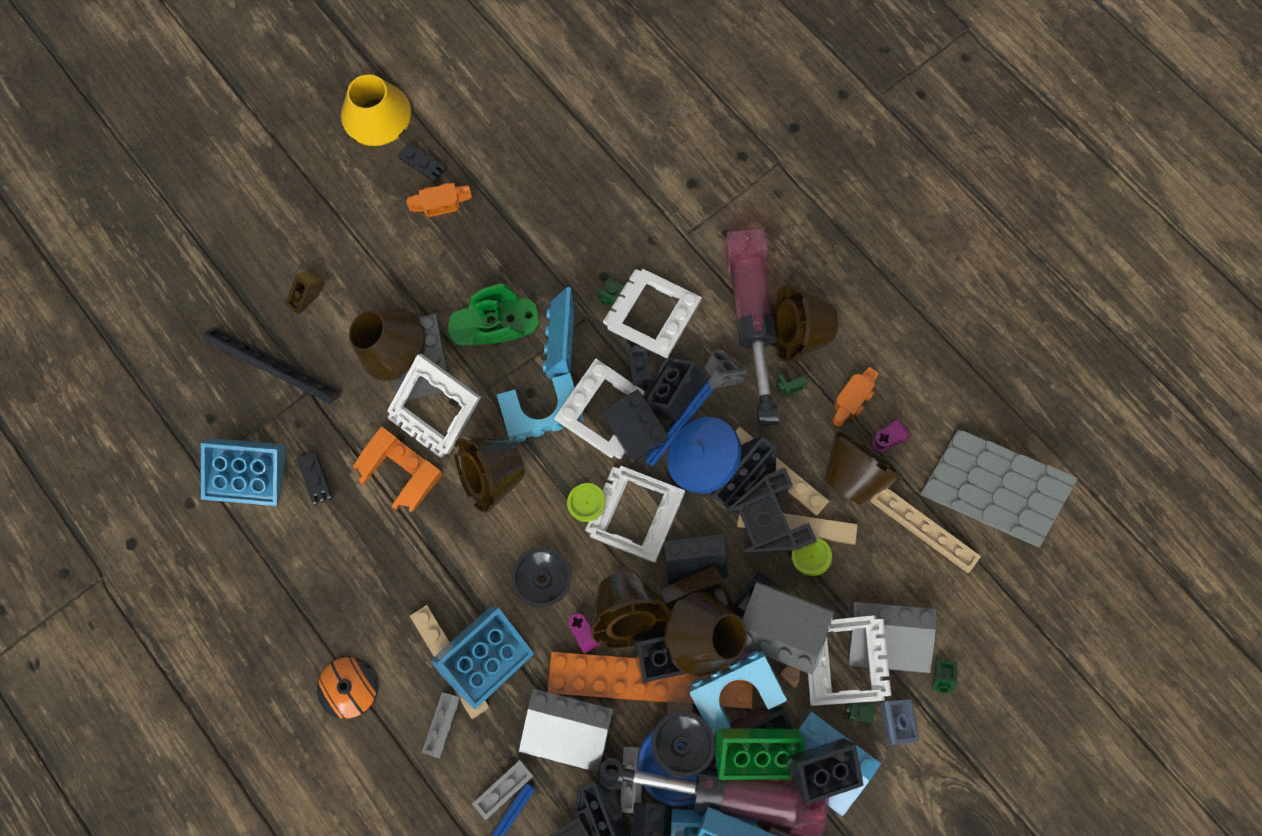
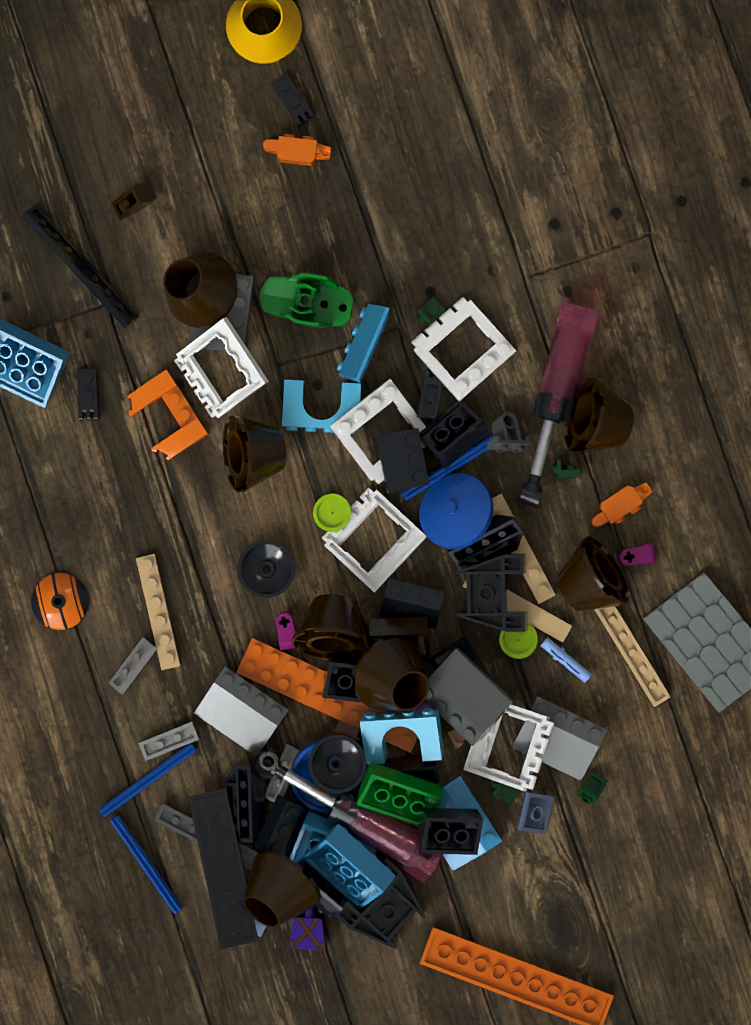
camera: 30 degrees right, 15 degrees up
dark azure slope [430,607,534,710] -> none
none -> light blue pin [540,637,592,683]

